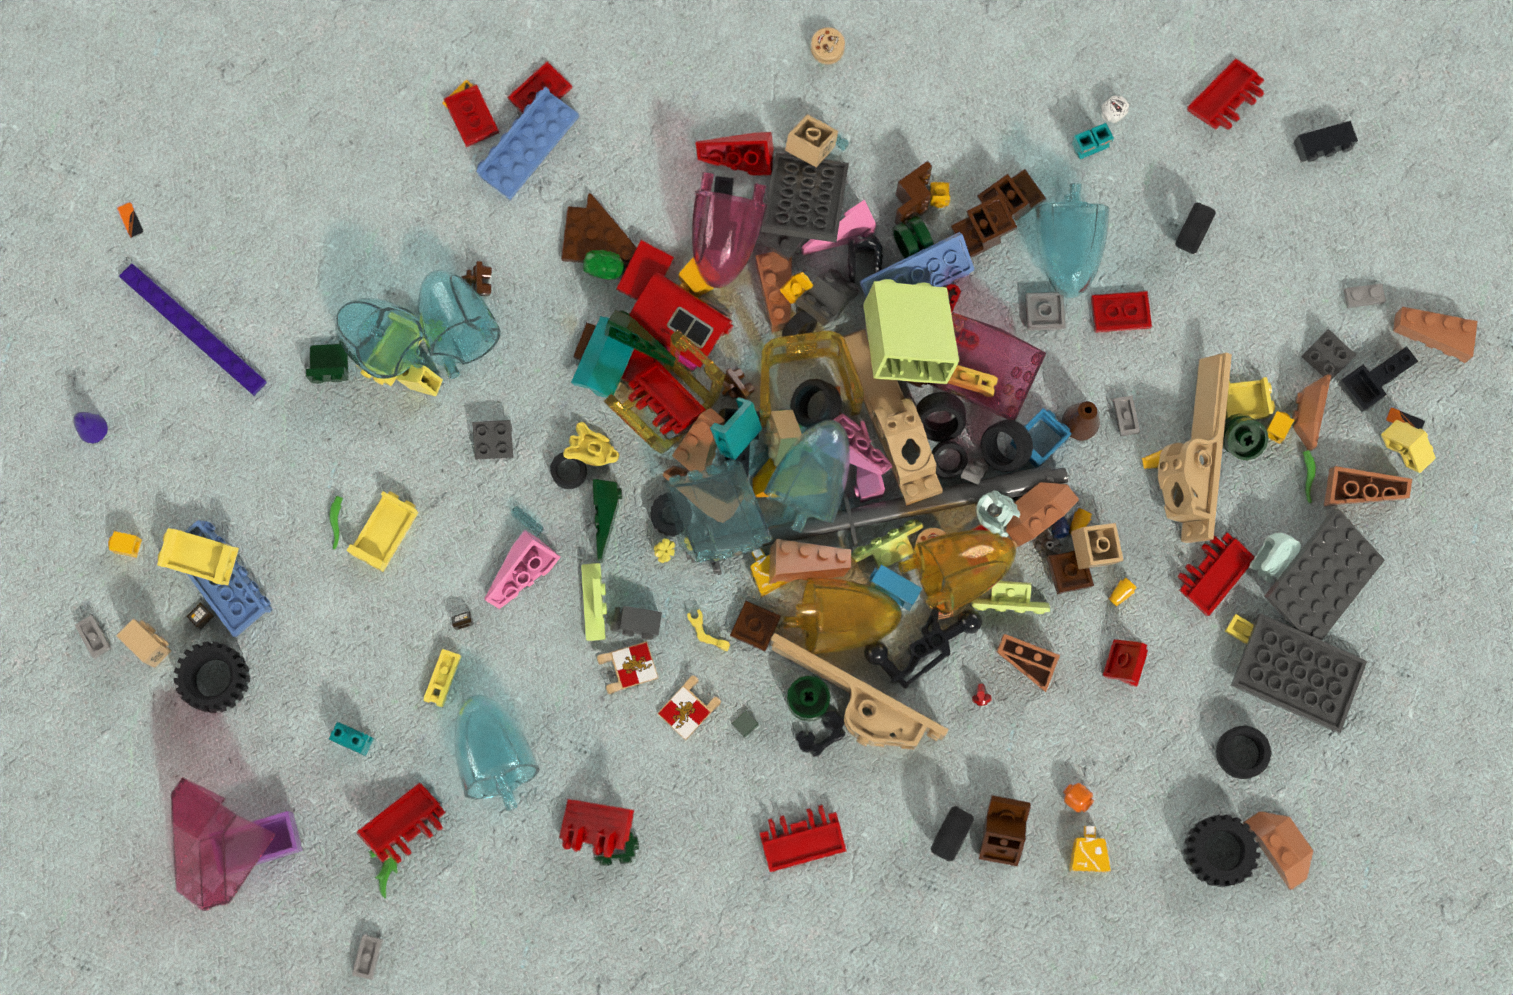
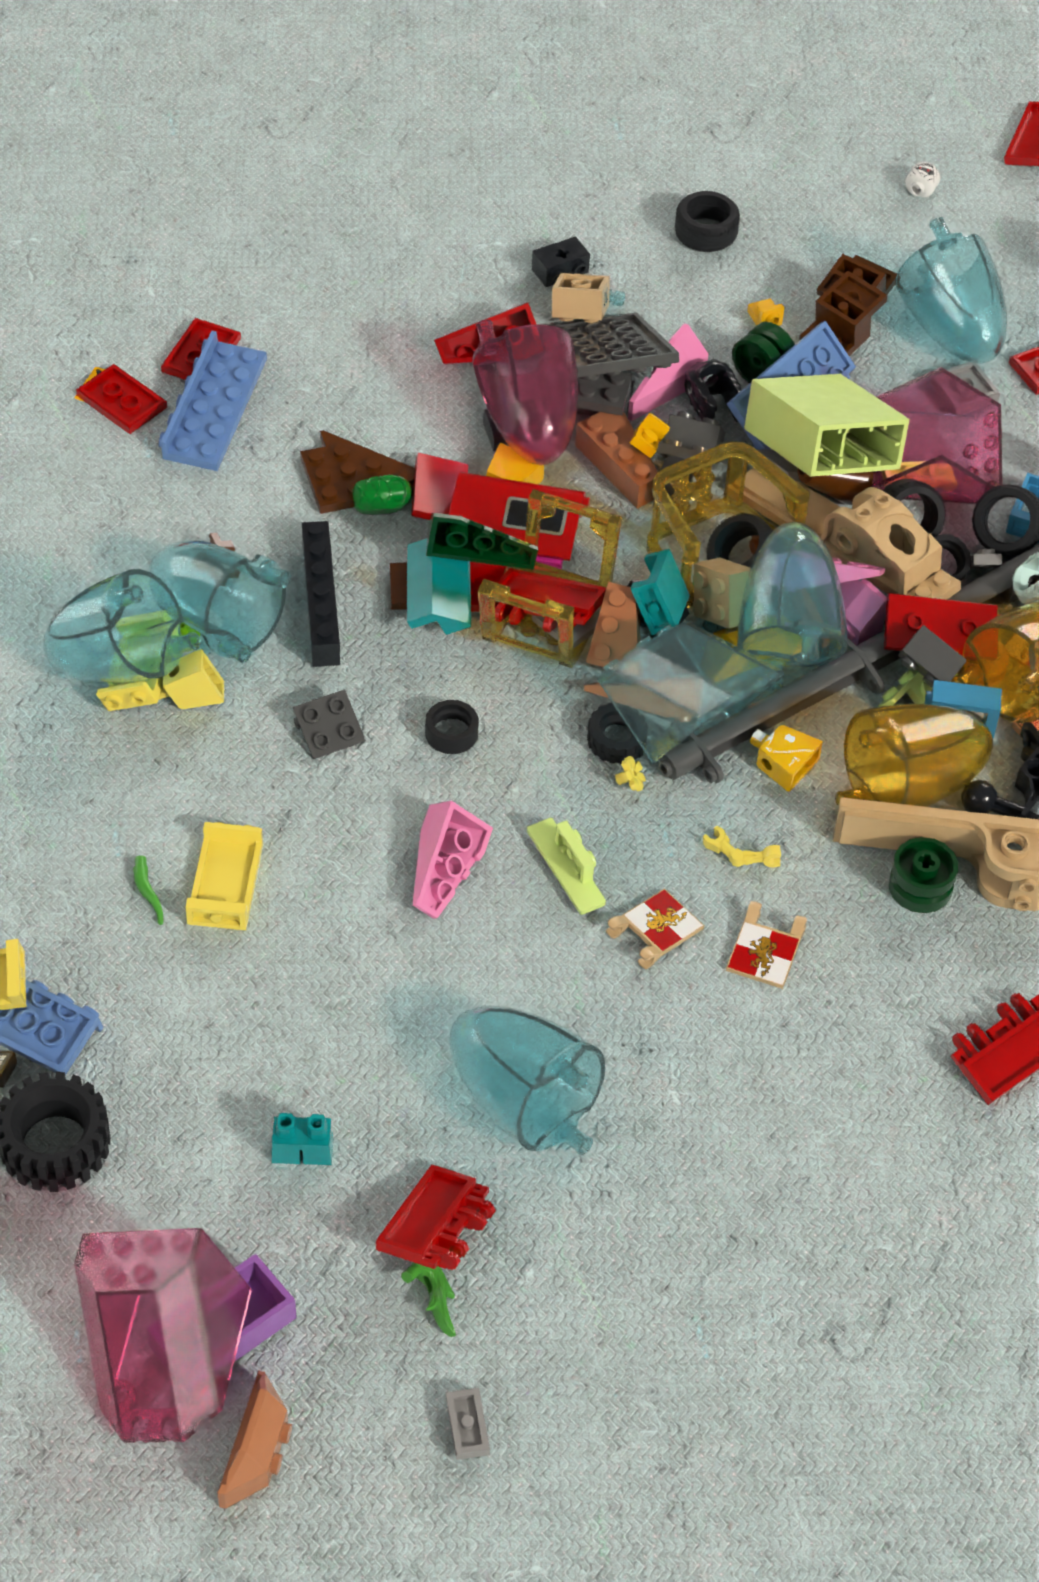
camera: 25 degrees left, 25 degrees down
dark green bracket [306,343,349,384] -> none
light yellow plate [423,649,461,707] -> none
dark brown slope [452,611,474,630] -> none
clear light blue axle [510,506,544,536] -> none
red hinge [559,799,634,858] -> none
light yellow tile [563,422,619,466] -> none
dark green wedge [592,479,622,563] -> none
dark green bracket [594,832,639,866] -> none
dark grey hinge [610,606,662,640] -> none
reddish brown hips [721,368,755,400] -> none
reddish brown plate [730,601,781,652] -> none
slope [731,711,759,738] -> none
nougat wedge [769,539,851,584] -> none
black helmet [795,711,846,757] -> none
tan head [811,27,845,64] -> none
reddish brown bracket [894,161,932,226] -> none
teal hips [1072,123,1114,160] -> none
none -> nougat wedge [218,1370,292,1509]
none -> black brick [301,521,340,667]
none -> black brick [532,236,590,287]
none -> black tyre [675,191,740,252]
none -> red plate [884,593,998,661]
none -> dark grey brick [898,625,967,688]

